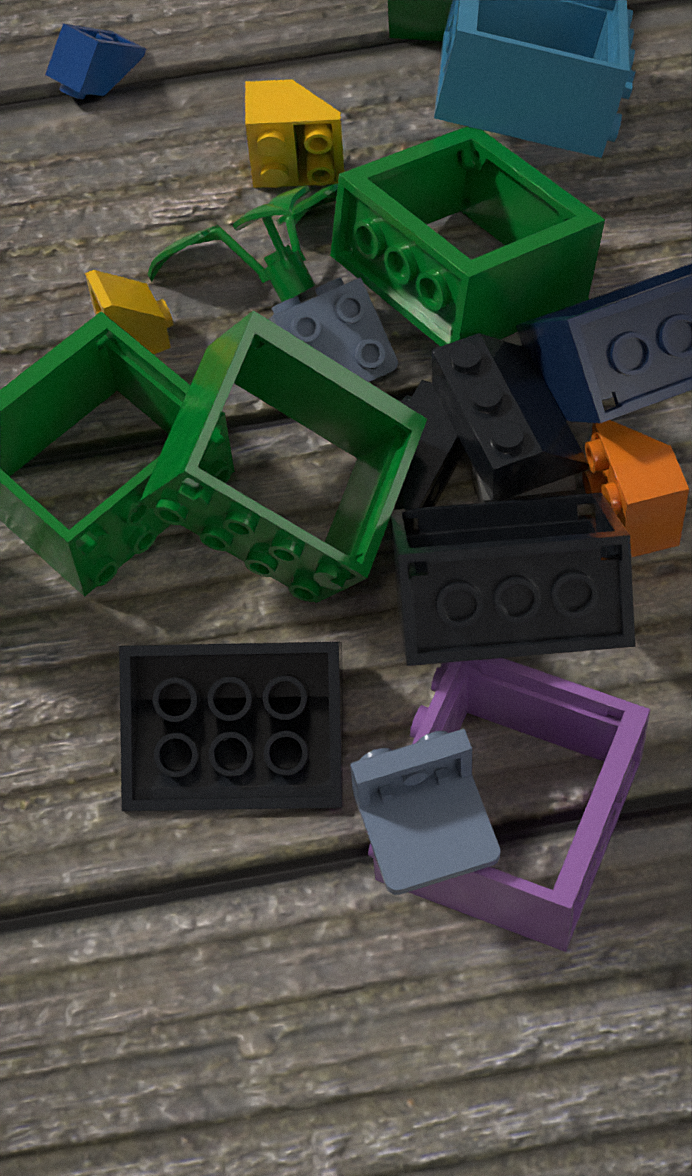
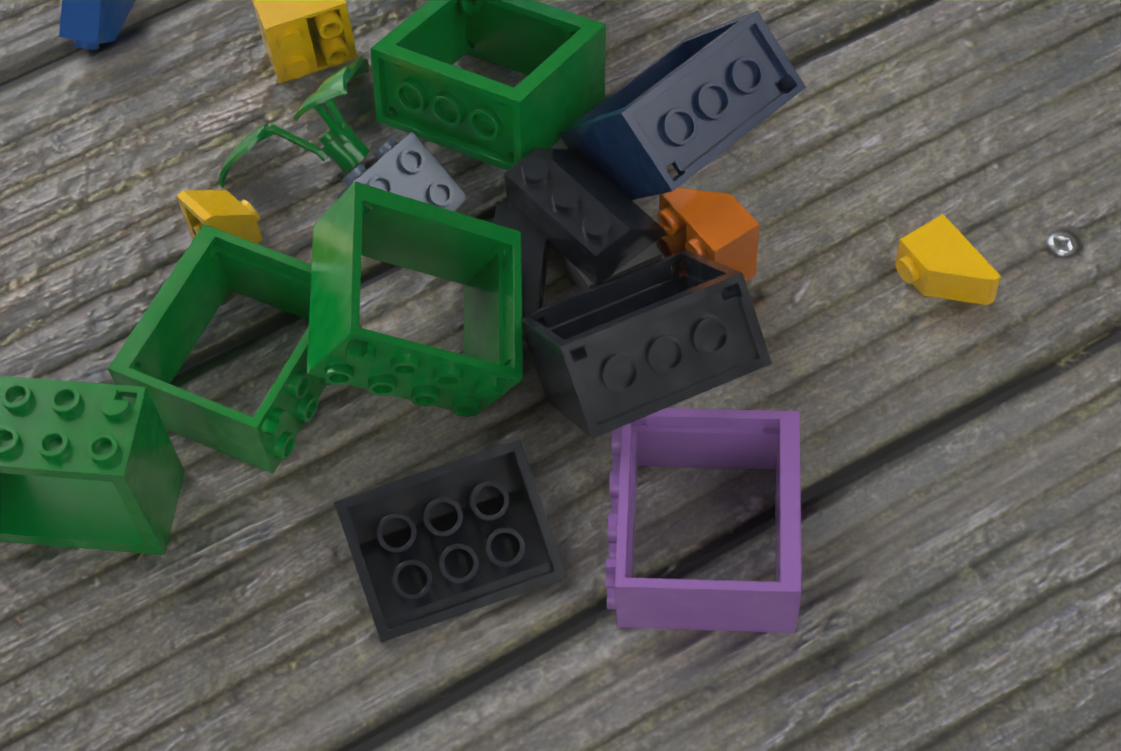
camera: 20 degrees left, 0 degrees up
sand blue bracket [350,729,500,895] -> none

